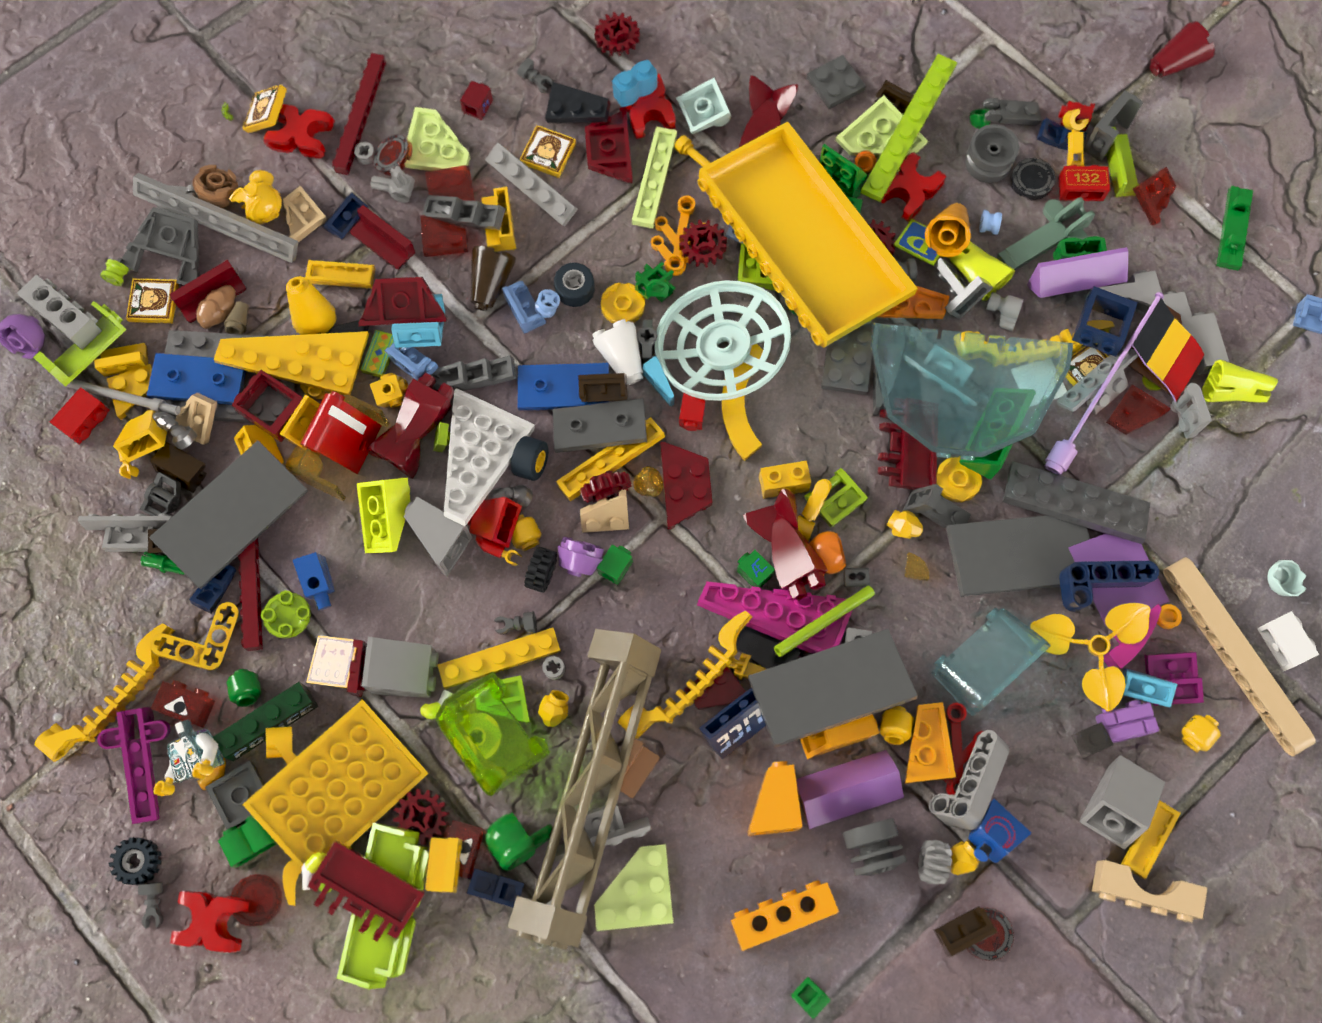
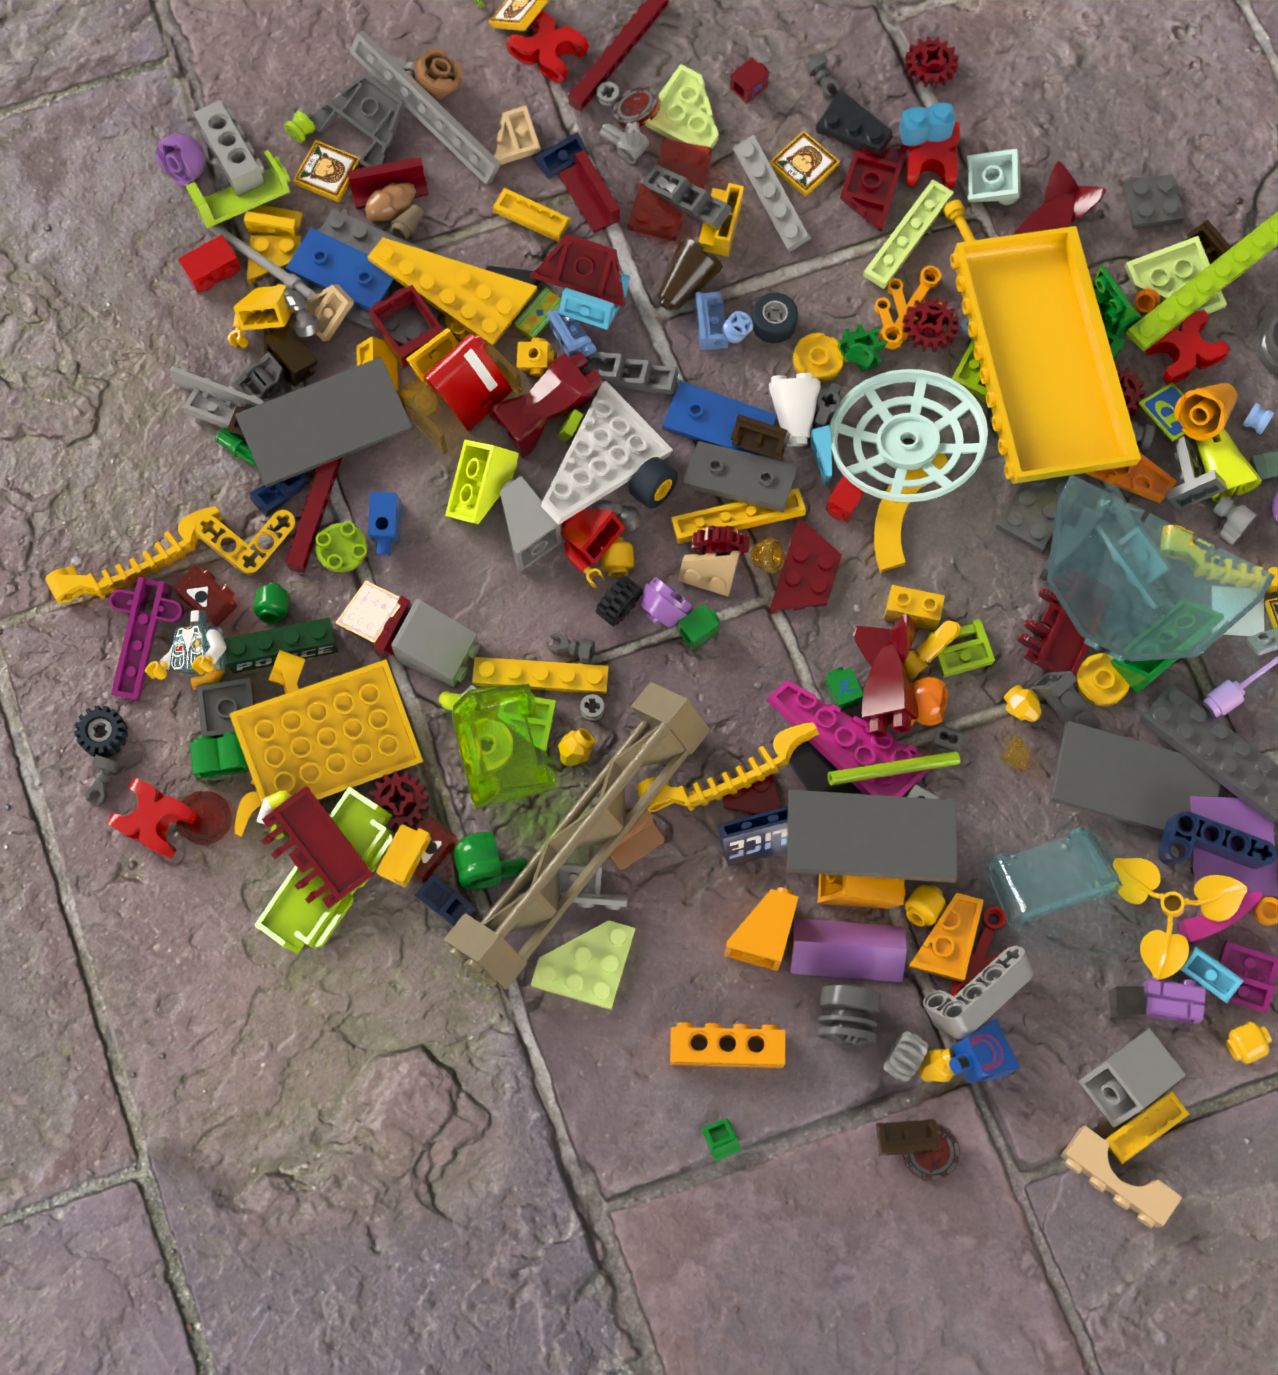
camera: 20 degrees right, 0 degrees up
yellow helmet [229,170,282,225] -> none
yellow cone [286,276,336,335] -> none
yellow piece [727,653,766,680] -> none

